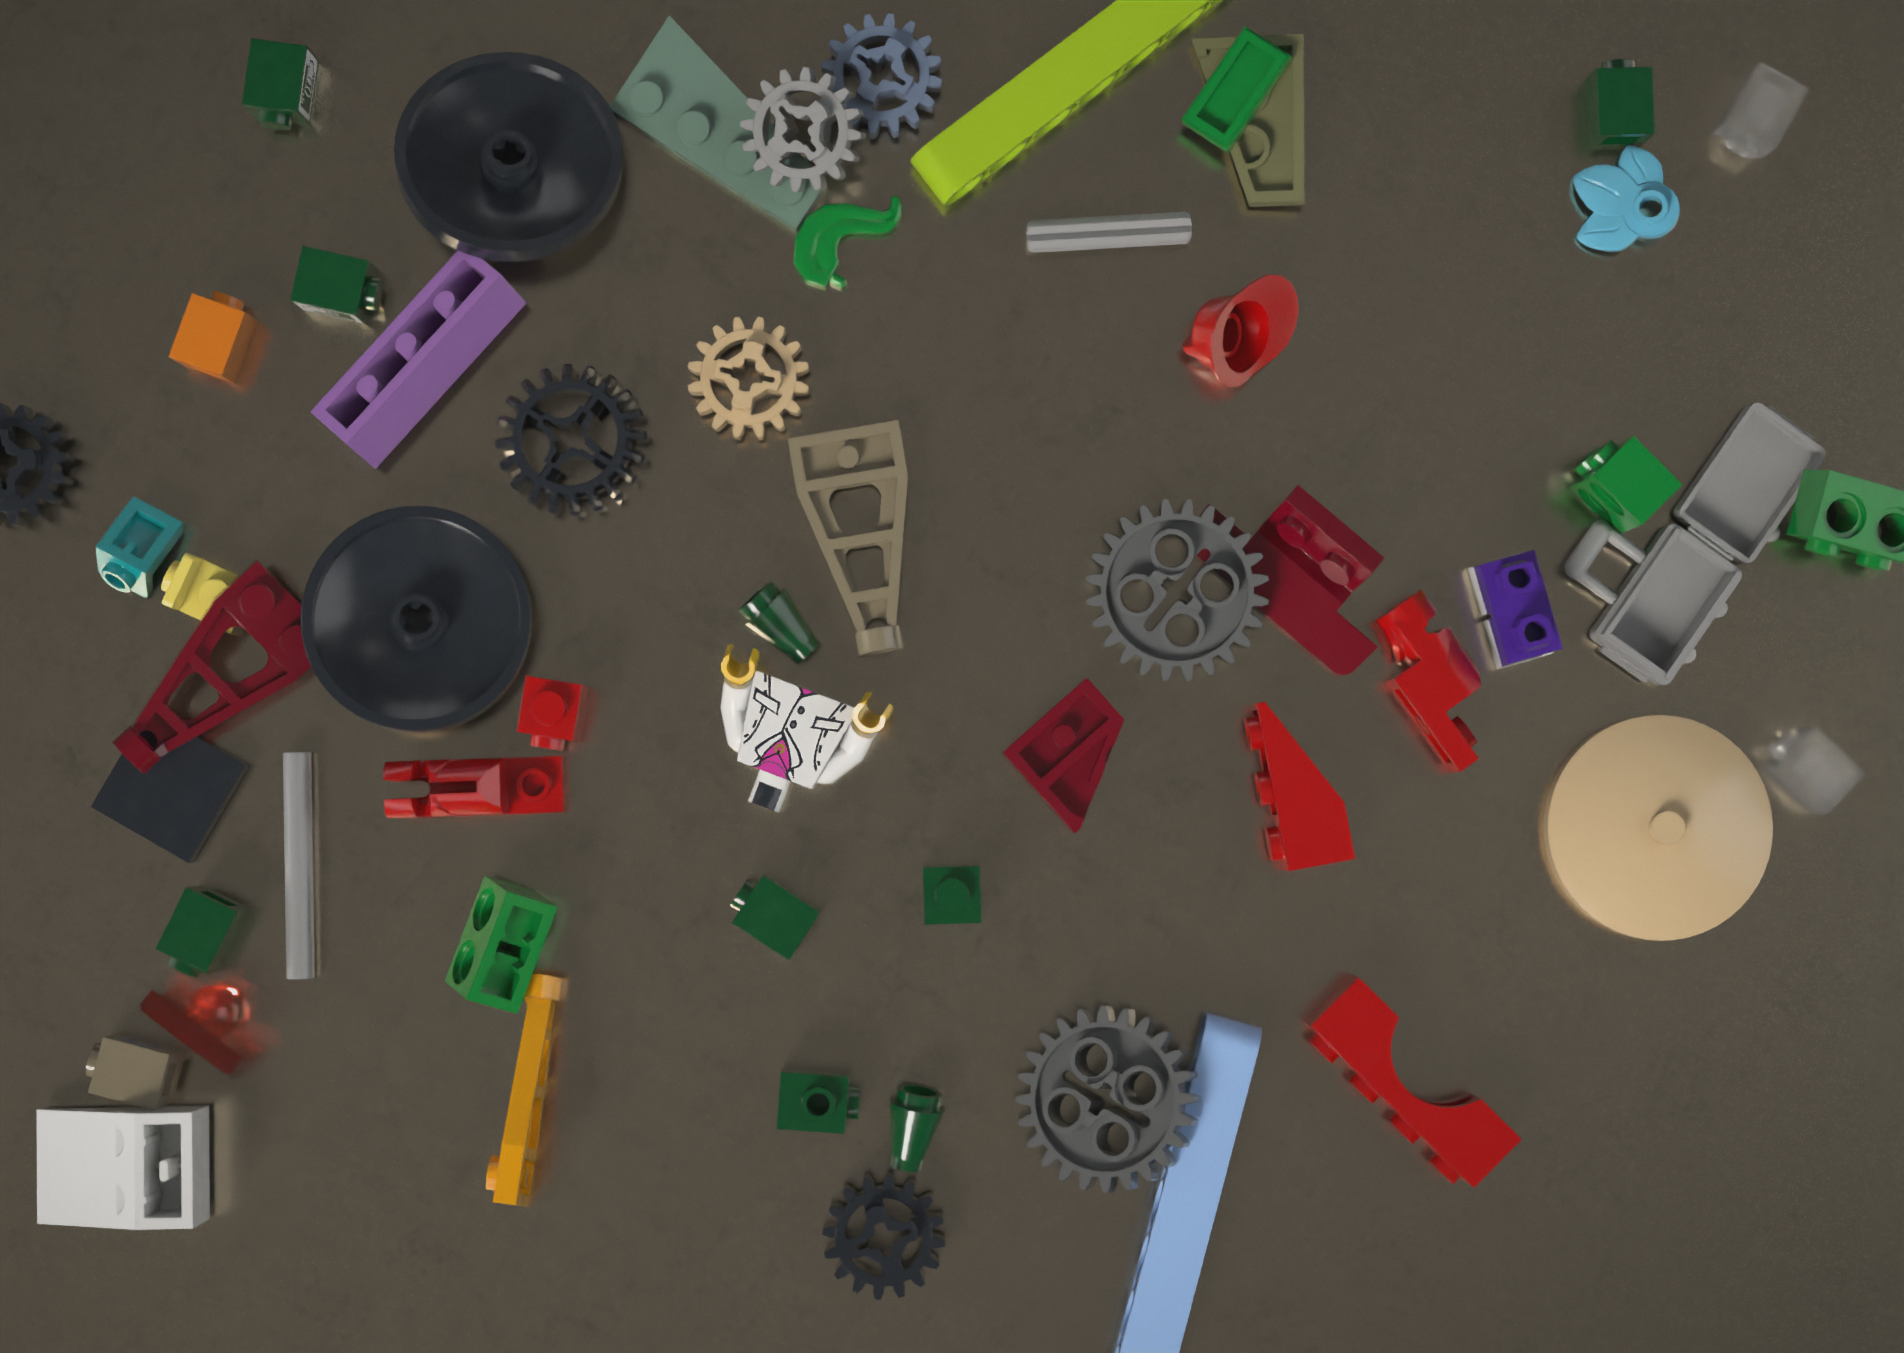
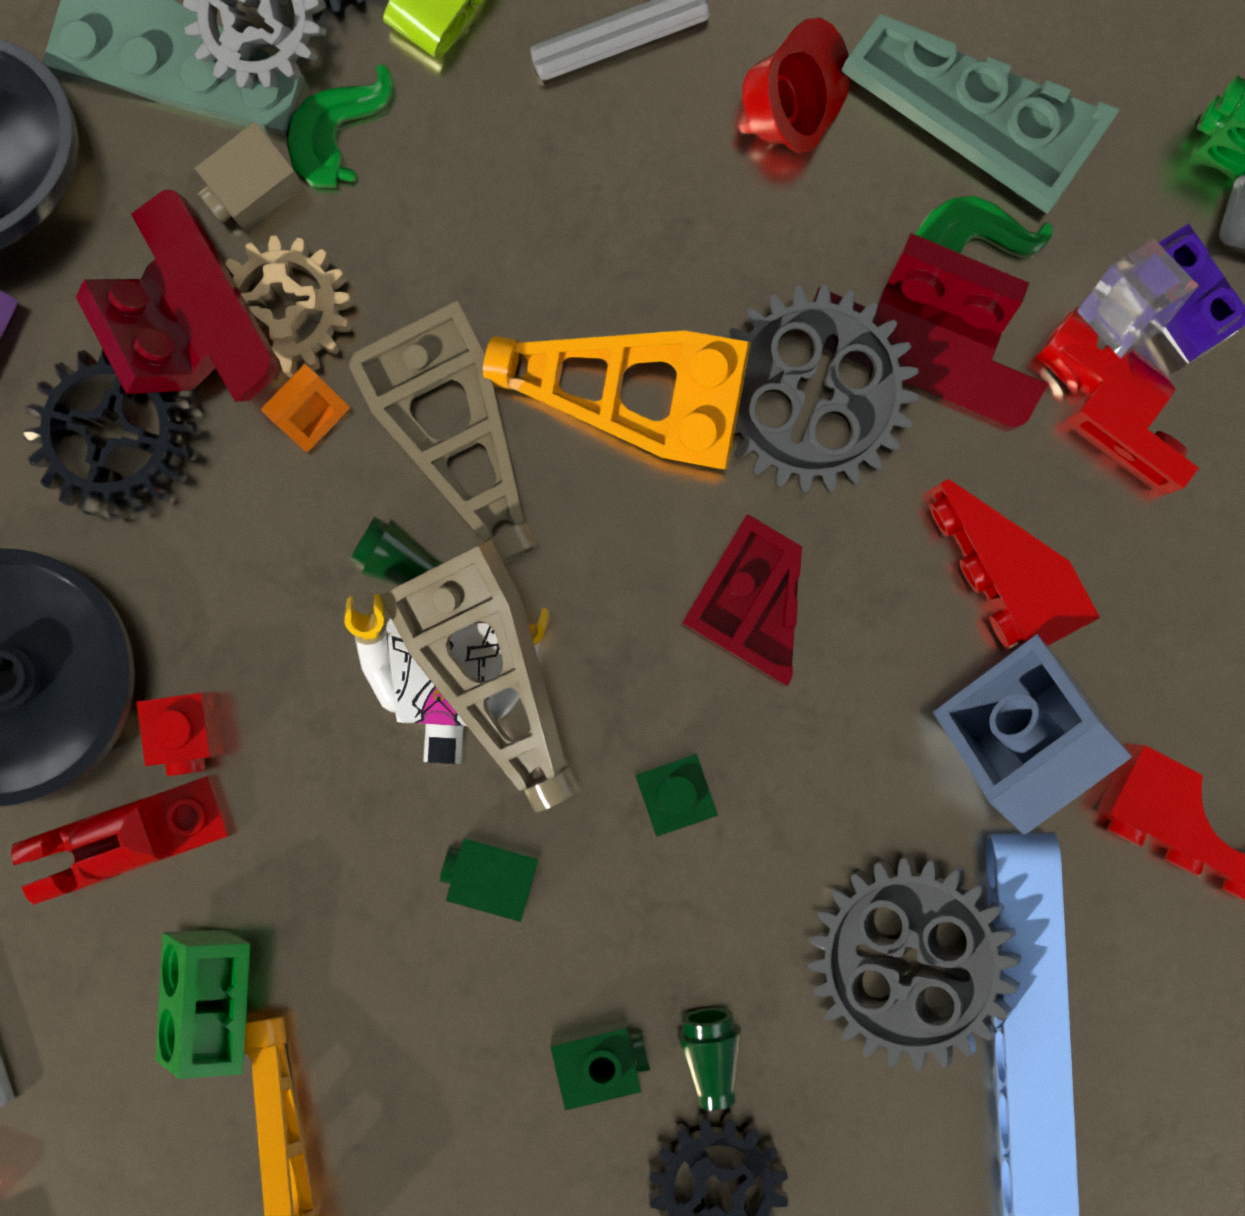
camera: 15 degrees left, 0 degrees up
none -> dark red plate [75,189,279,402]
none -> dark tan brick [194,121,304,233]
none -> orange plate [260,363,351,453]
none -> dark tan plate [380,539,581,813]
none -> light orange plate [483,330,751,470]
none -> sand green wing [841,13,1120,214]
none -> green piece [915,195,1054,258]
none -> sand blue brick [933,634,1132,835]
none -> clear brick [1077,239,1199,358]

